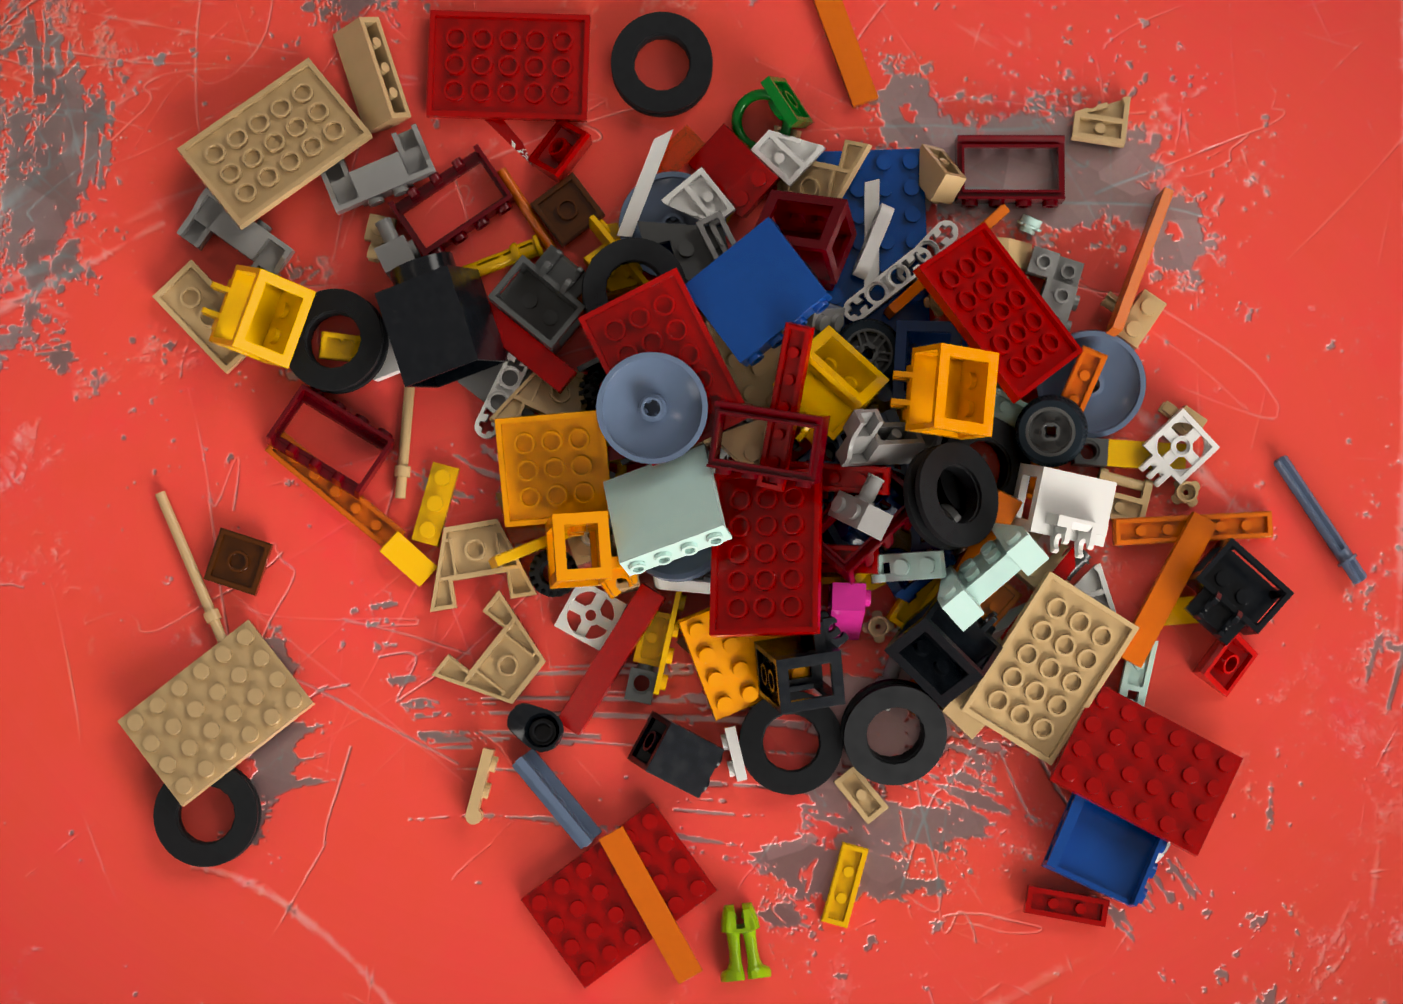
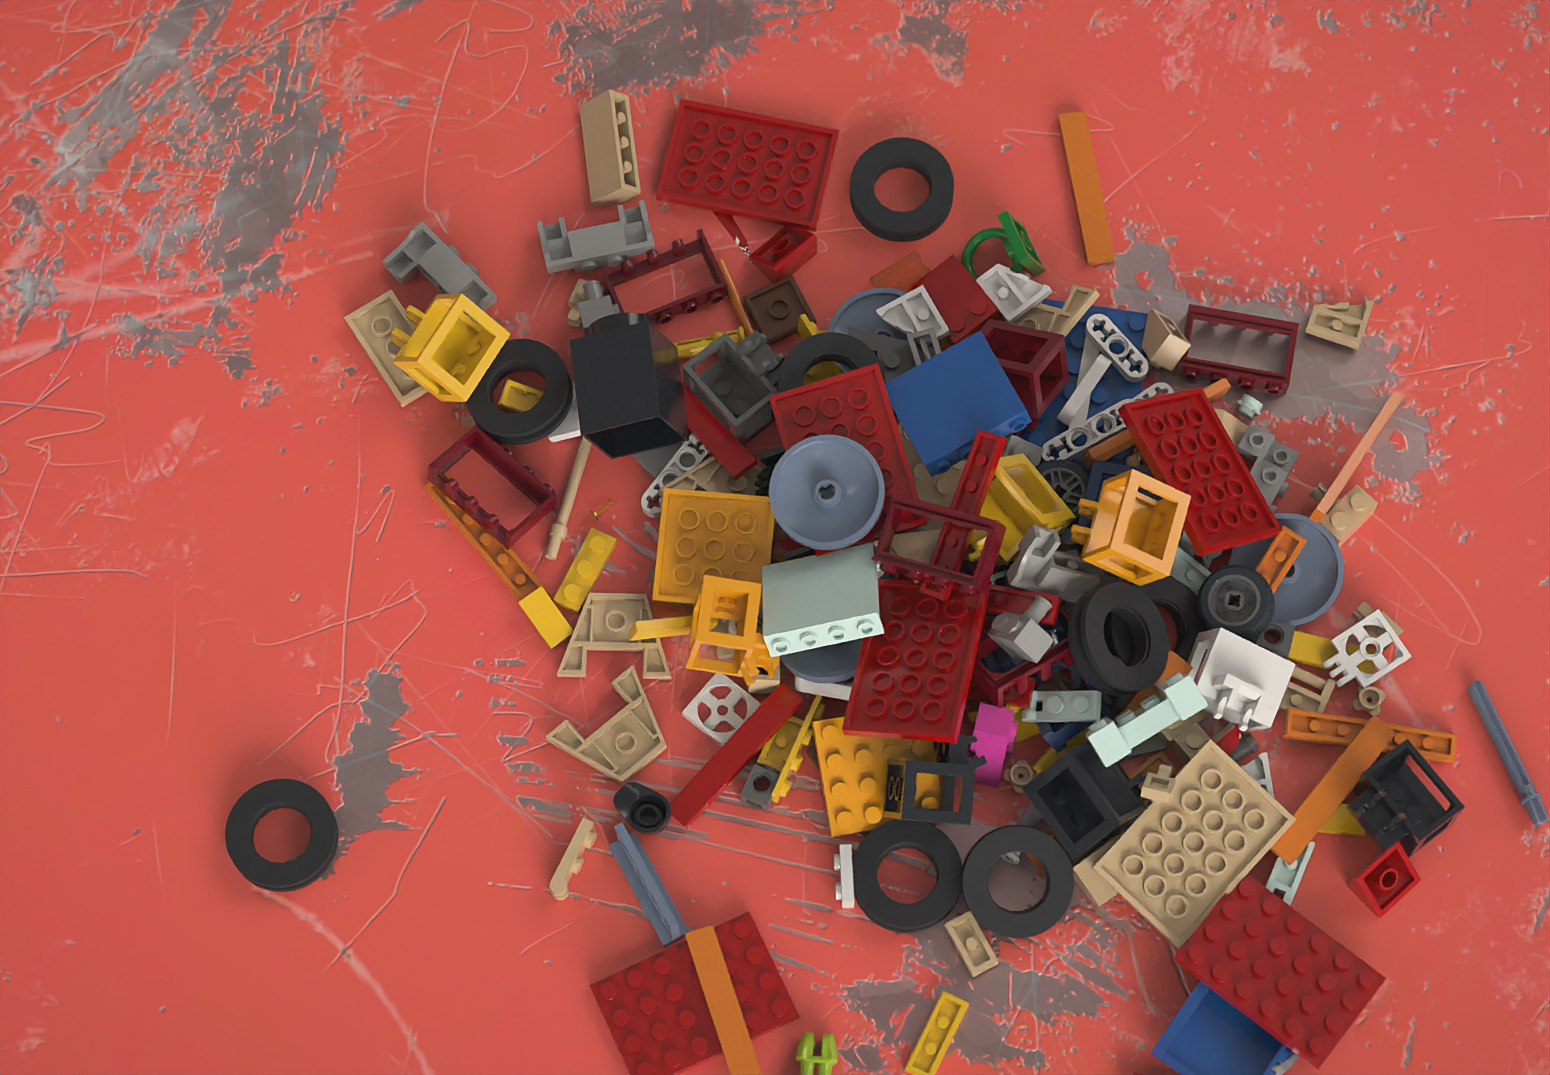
camera: 15 degrees right, 15 degrees down
tan plate [117,619,315,807] -> none
tan bar [155,491,227,643] -> none
tan plate [177,57,373,230] -> none
reddish brown plate [204,528,273,596] -> none
black tyre [529,550,578,597] -> none
white sticker [617,129,674,237] -> none
black slope [627,711,724,798] -> none
none -> piece [590,498,615,521]
none -> white beam [1085,314,1148,383]
none -> tan plate [1140,764,1177,803]

